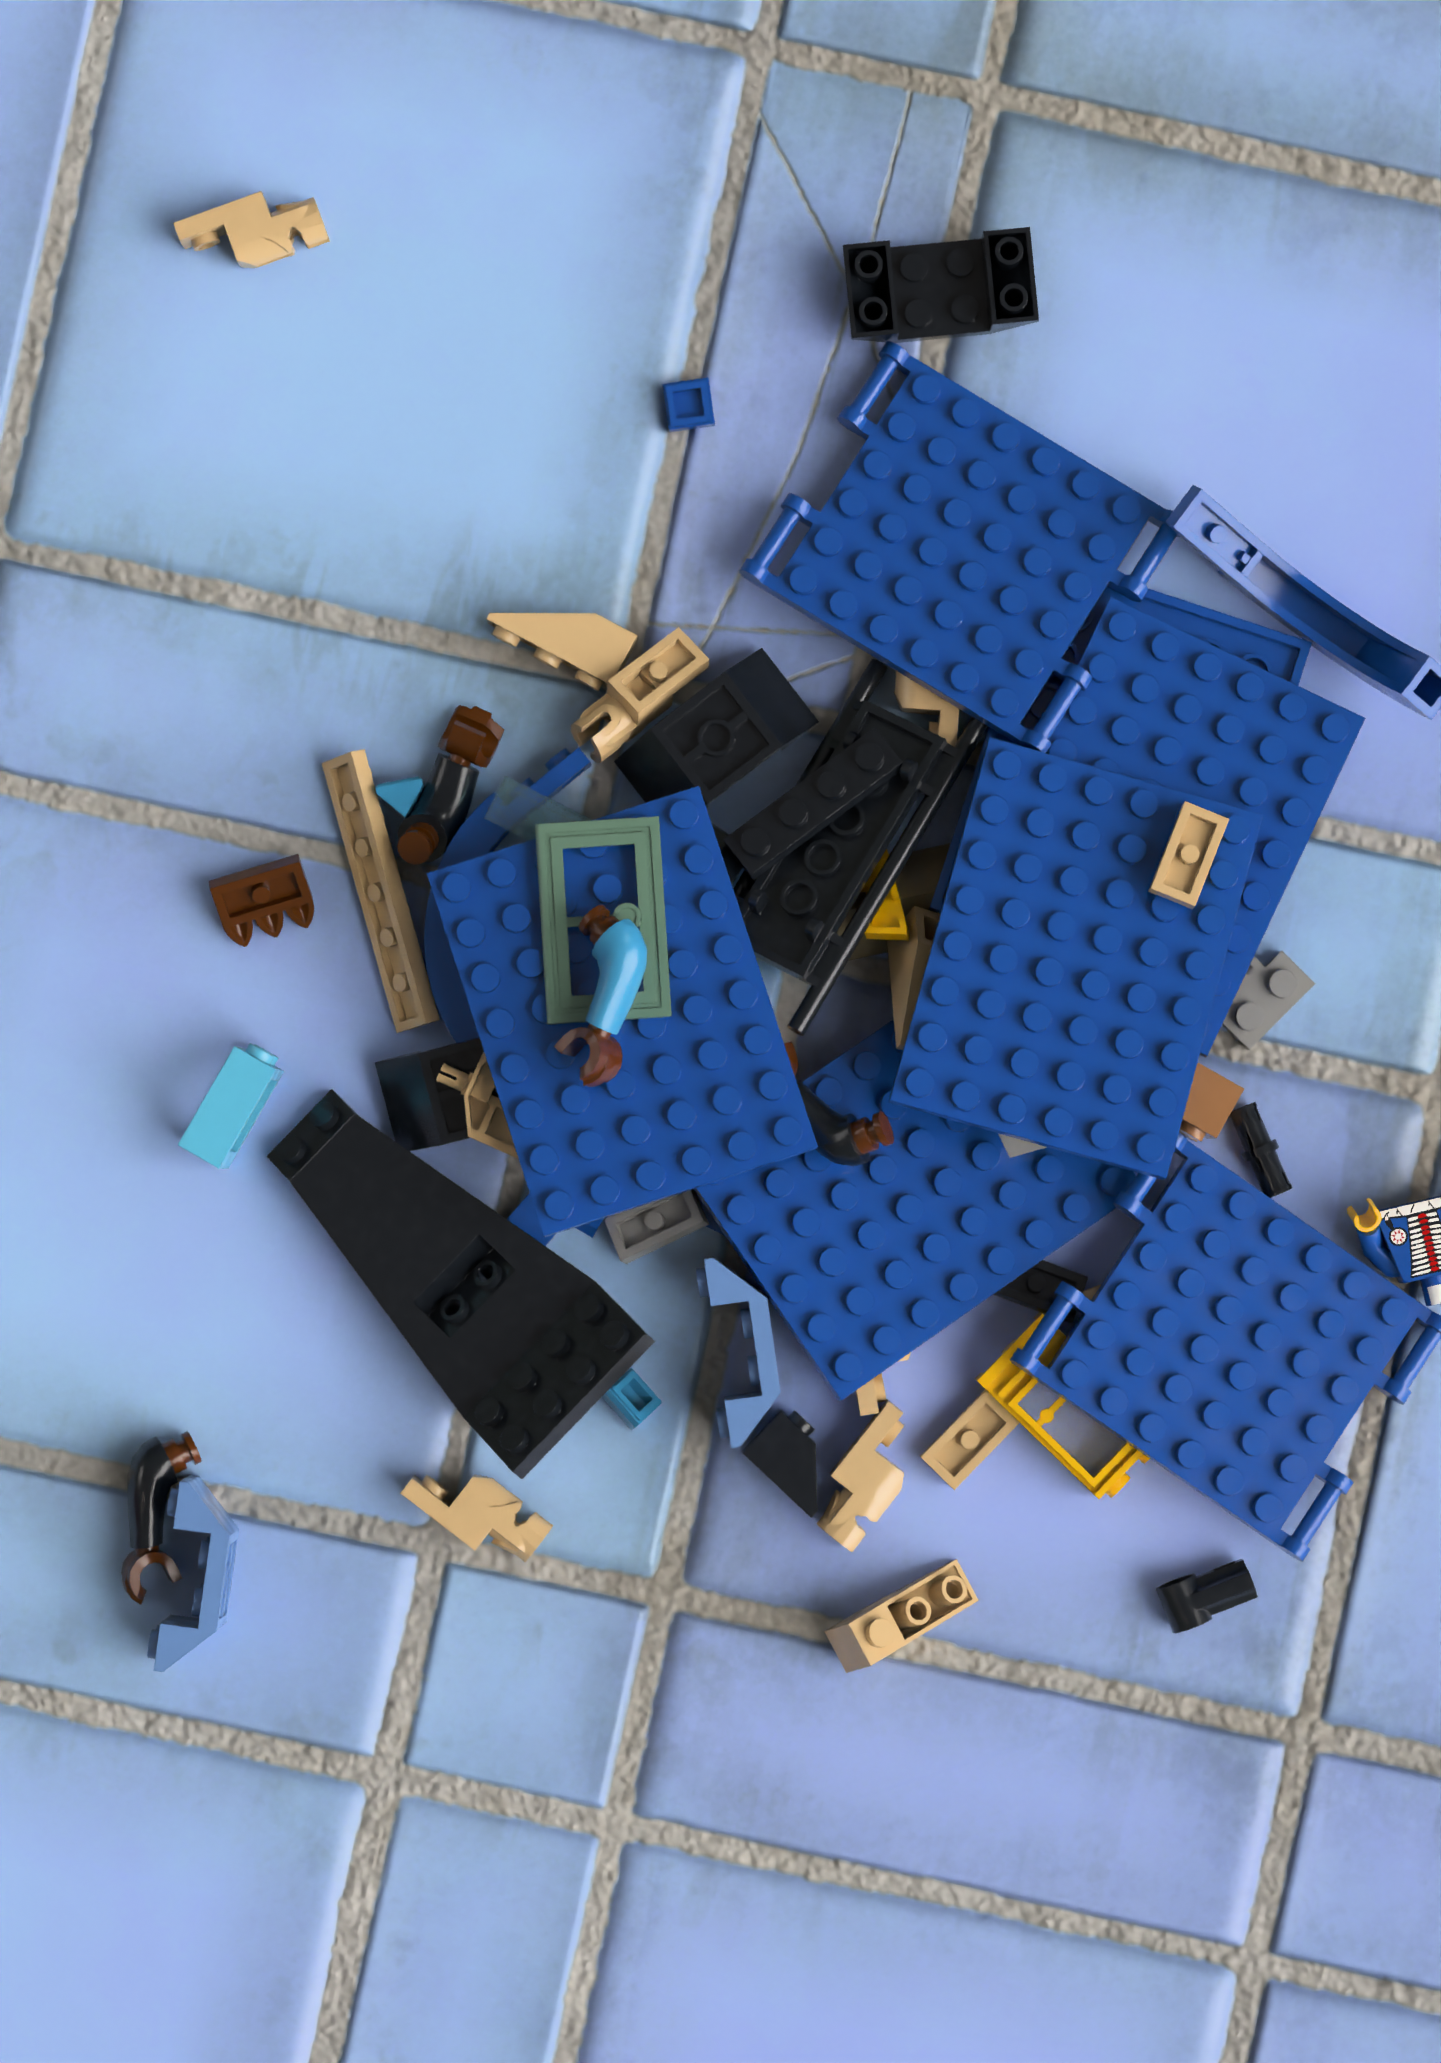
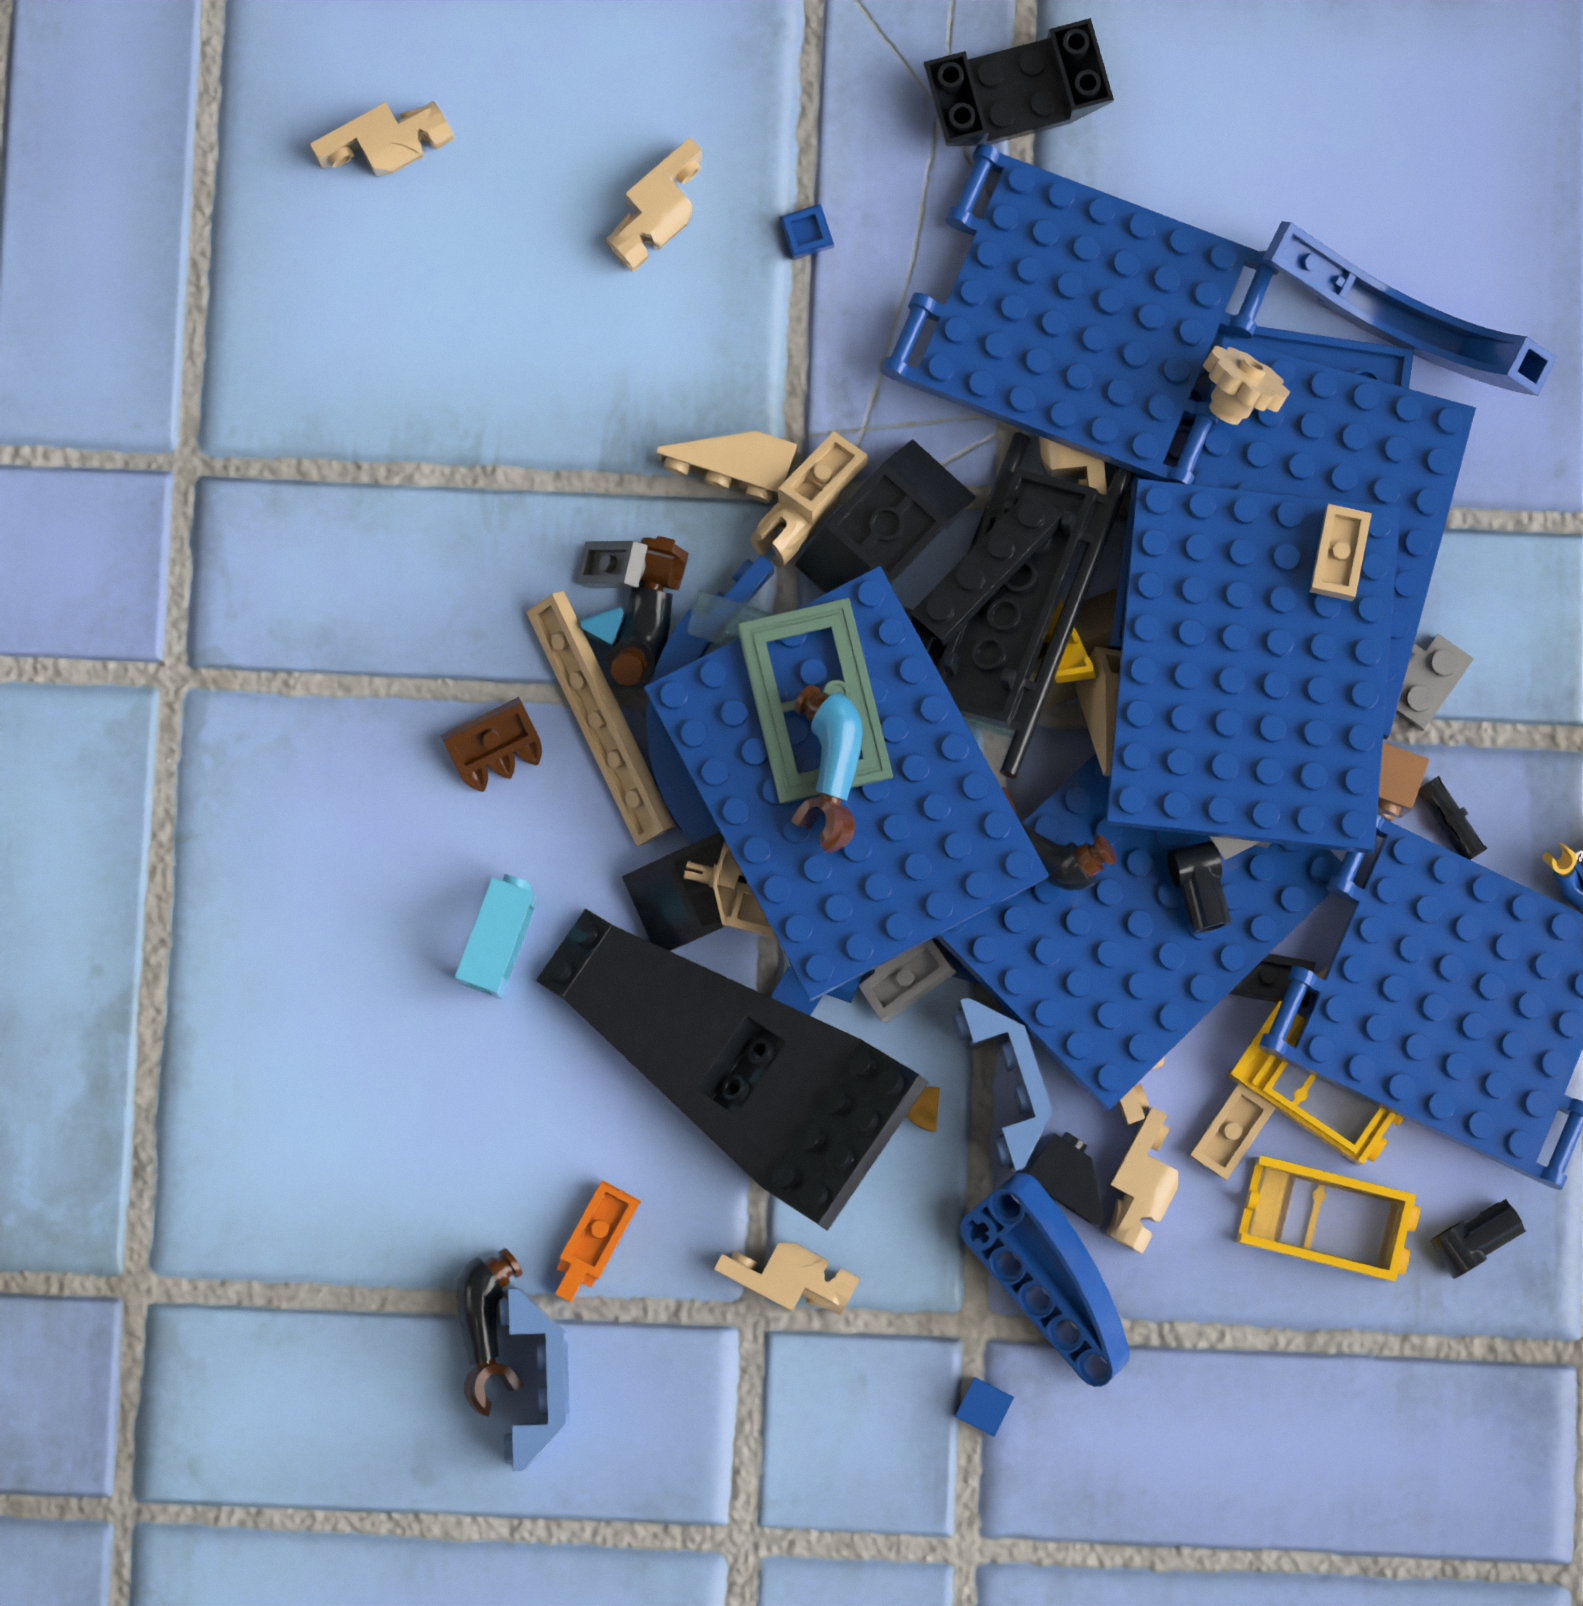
camera: 15 degrees left, 5 degrees down
dark azure slope [602,1368,662,1430] -> none
tan slope [824,1559,979,1673] -> none
none -> orange hinge [555,1180,641,1303]
none -> dark grey plate [576,541,648,588]
none -> tan plate [605,137,702,272]
none -> pearl gold tile [906,1086,940,1132]
none -> blue tile [954,1377,1014,1437]
none -> blue beam [960,1173,1130,1387]
none -> black piece [1167,840,1232,934]
none -> tan plant [1203,346,1290,425]
none -> clear door [1235,1155,1420,1282]

